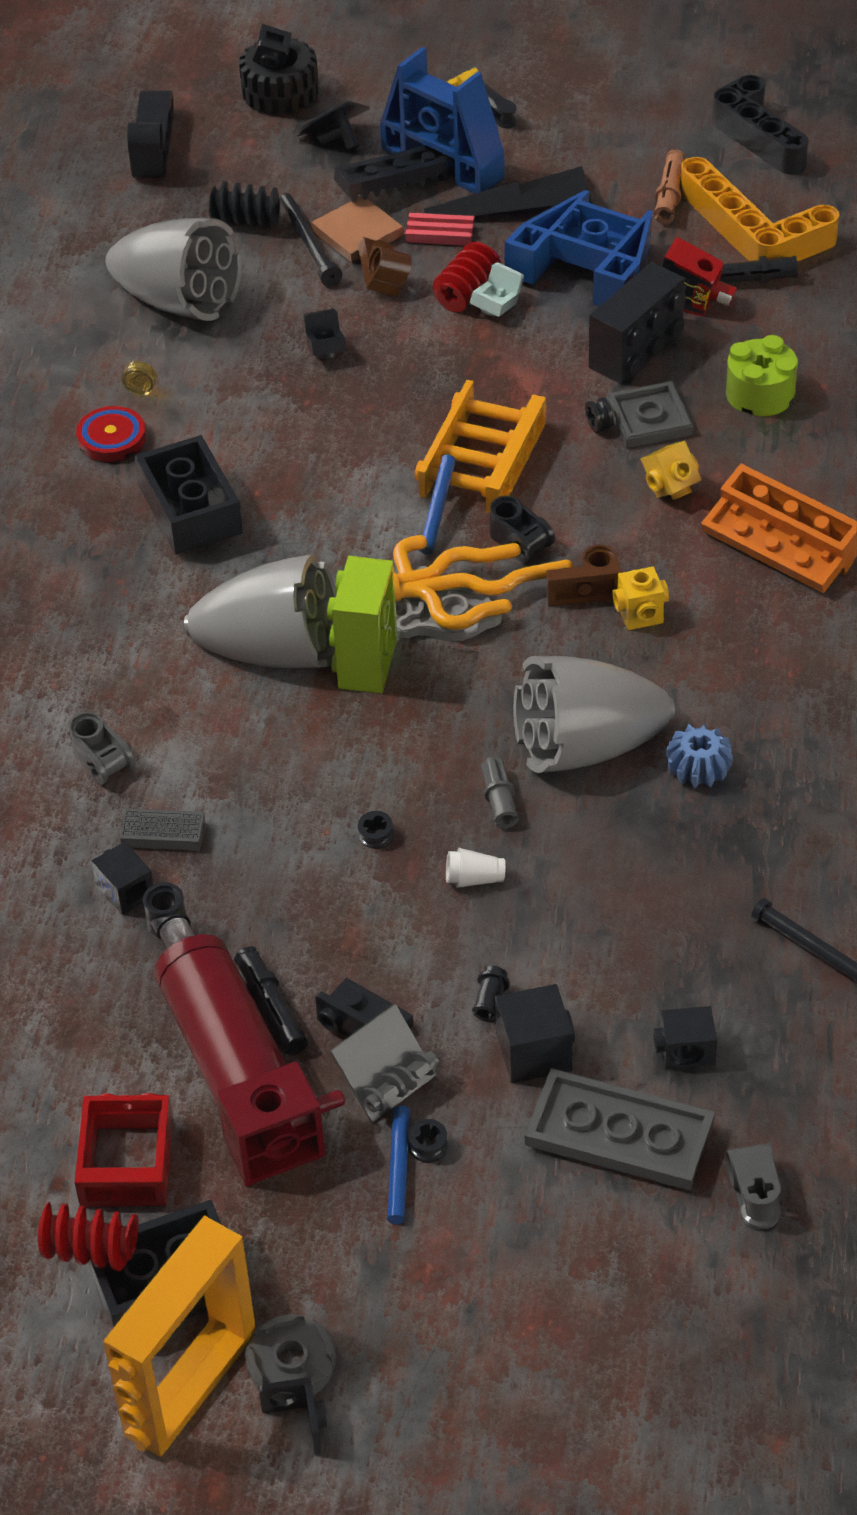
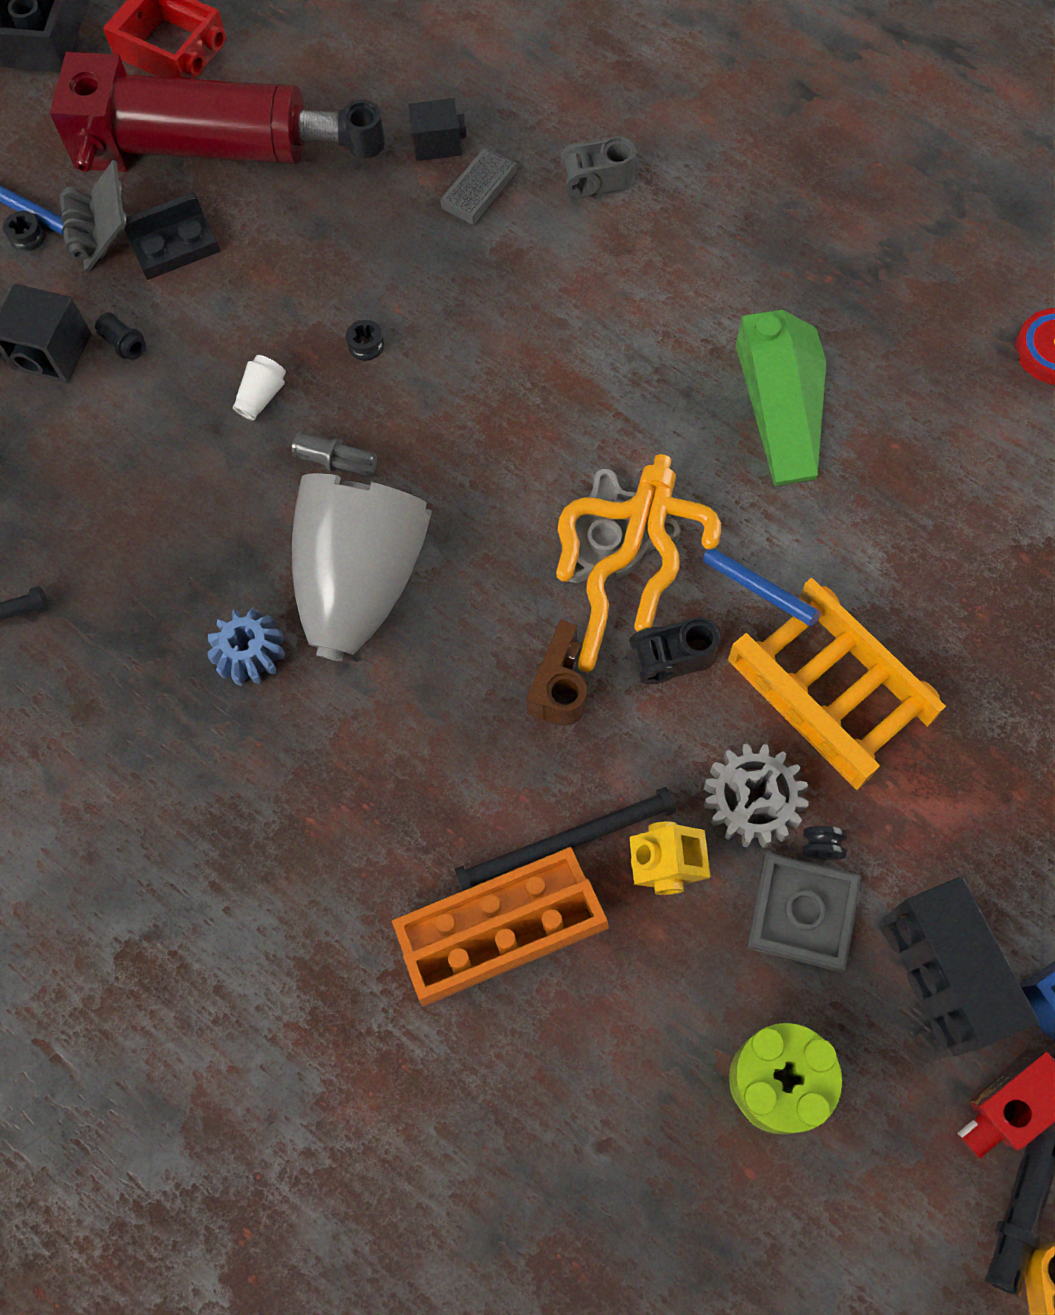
camera: 120 degrees right, 20 degrees up
black brick [134,435,243,555] -> none
light grey cylinder [184,554,337,669] -> none
black pin [234,946,309,1055] -> none
lime brick [327,555,398,694] -> none
yellow brick [613,566,669,630] -> none
none -> black bar [455,787,676,891]
none -> light grey gear [703,744,808,848]
none -> bright green wedge [736,309,827,486]

